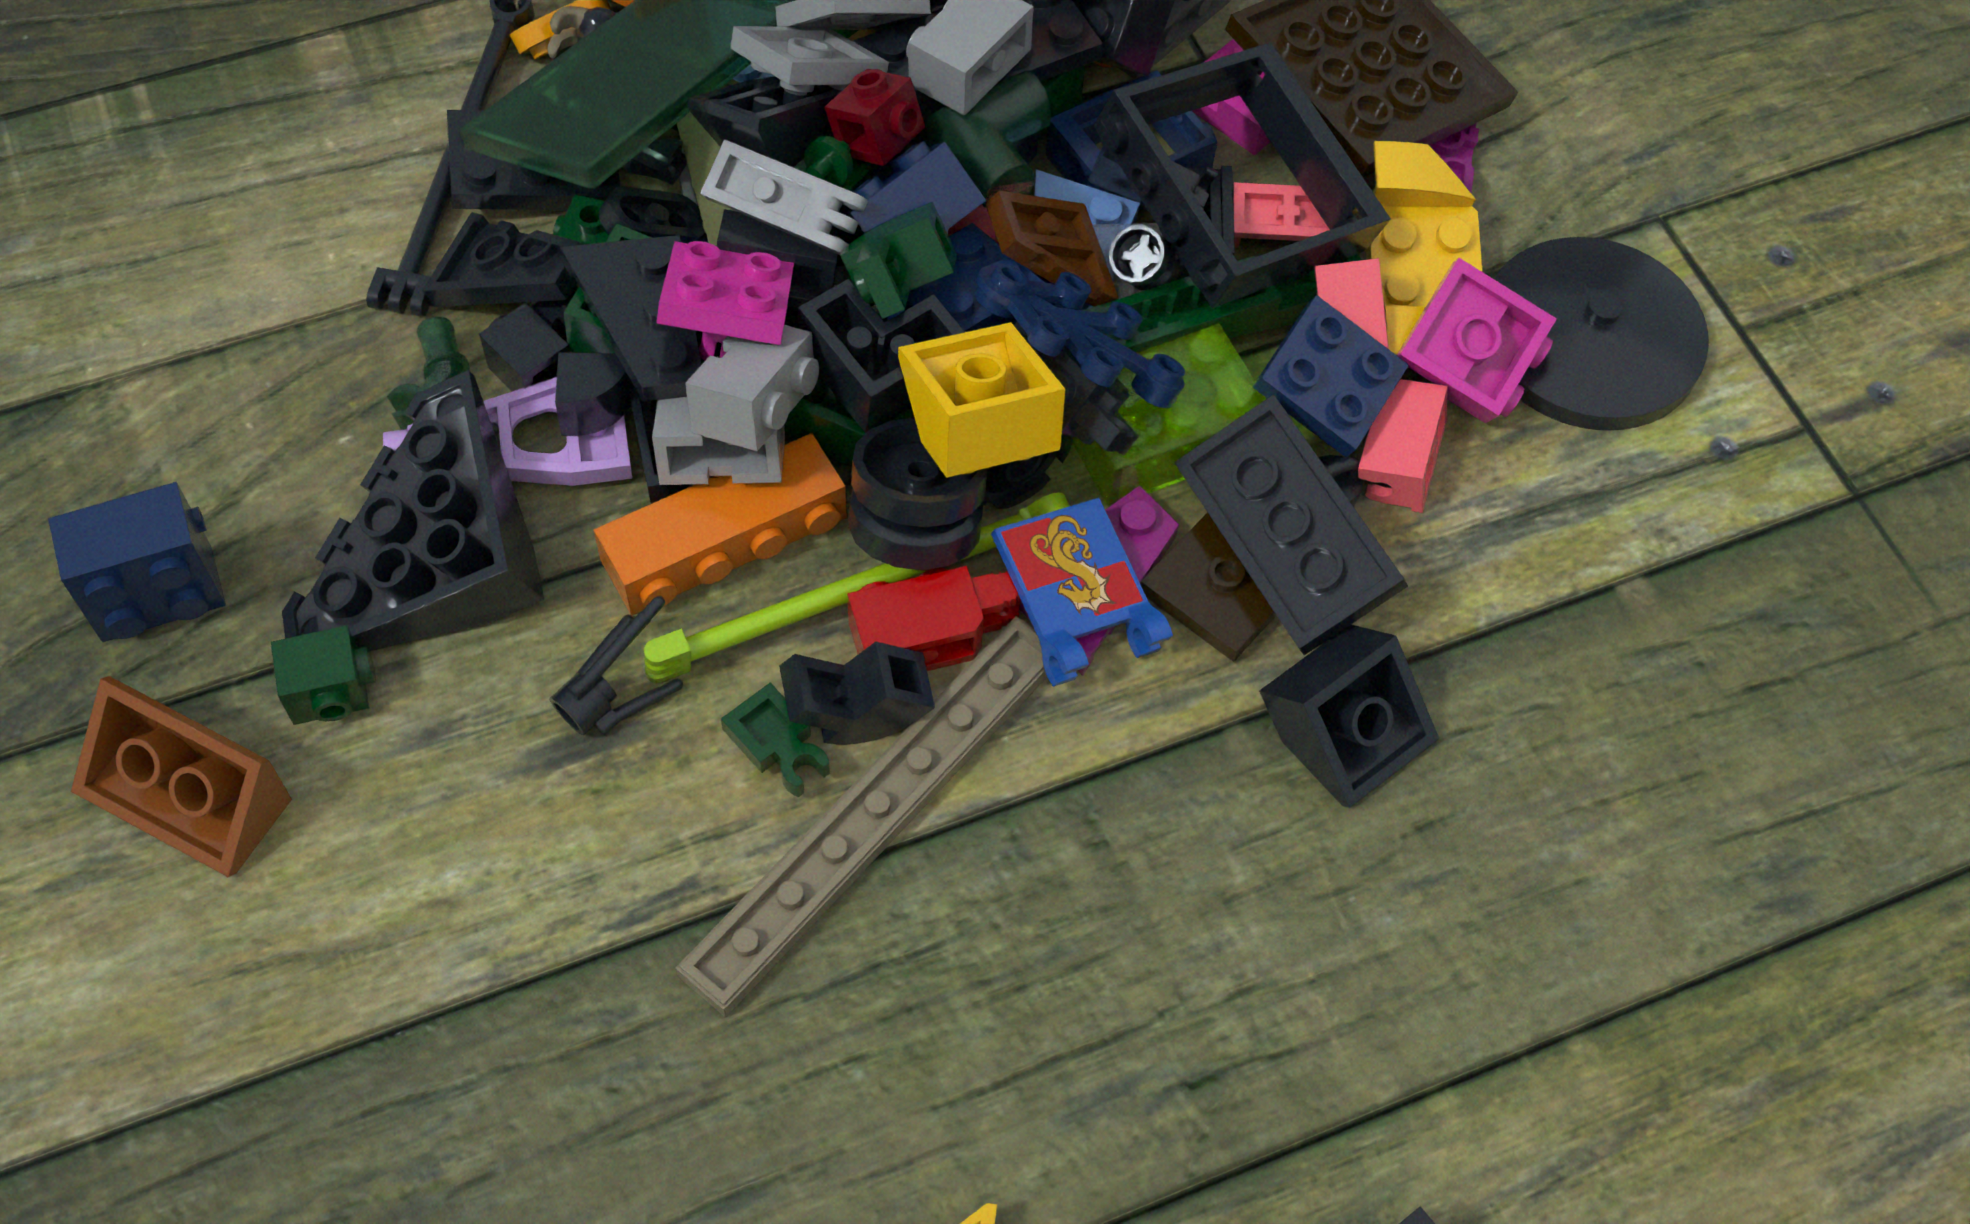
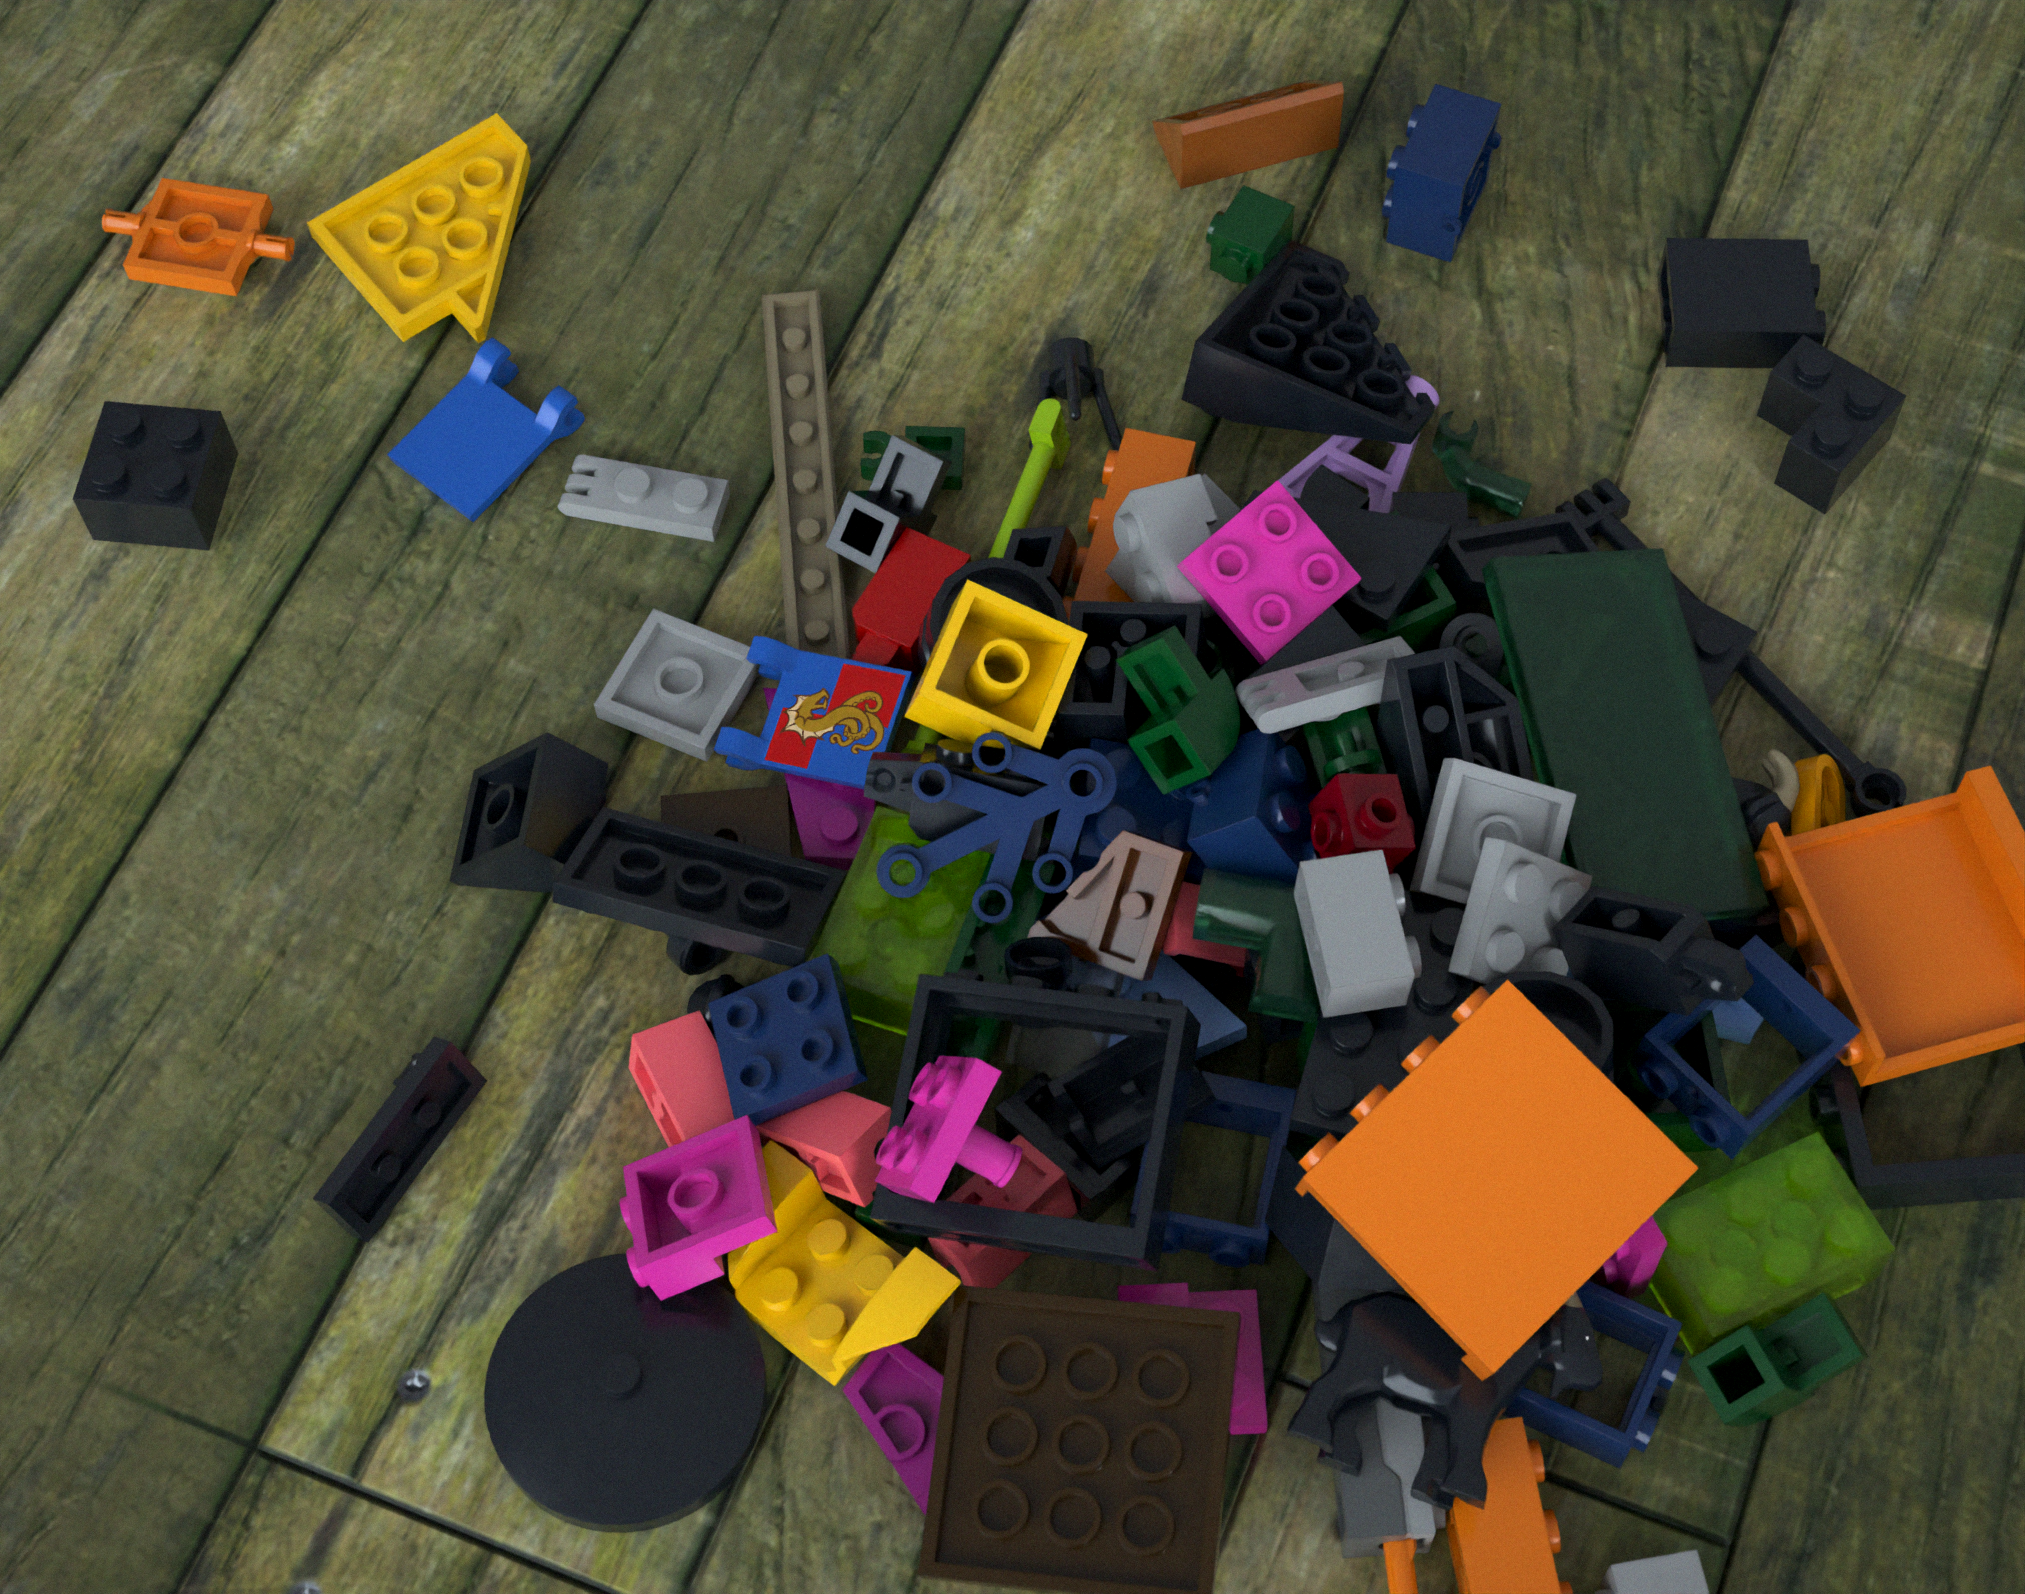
camera: 140 degrees right, 0 degrees up
none -> black hinge [313,1036,487,1243]
none -> blue flag [387,337,585,522]
none -> light grey hinge [558,455,730,542]
none -> light grey plate [594,609,760,762]
none -> dark pink plate [875,1056,1022,1203]
none -> black brick [1003,526,1077,599]
none -> black brick [1657,238,1826,369]
none -> black brick [1757,335,1906,515]

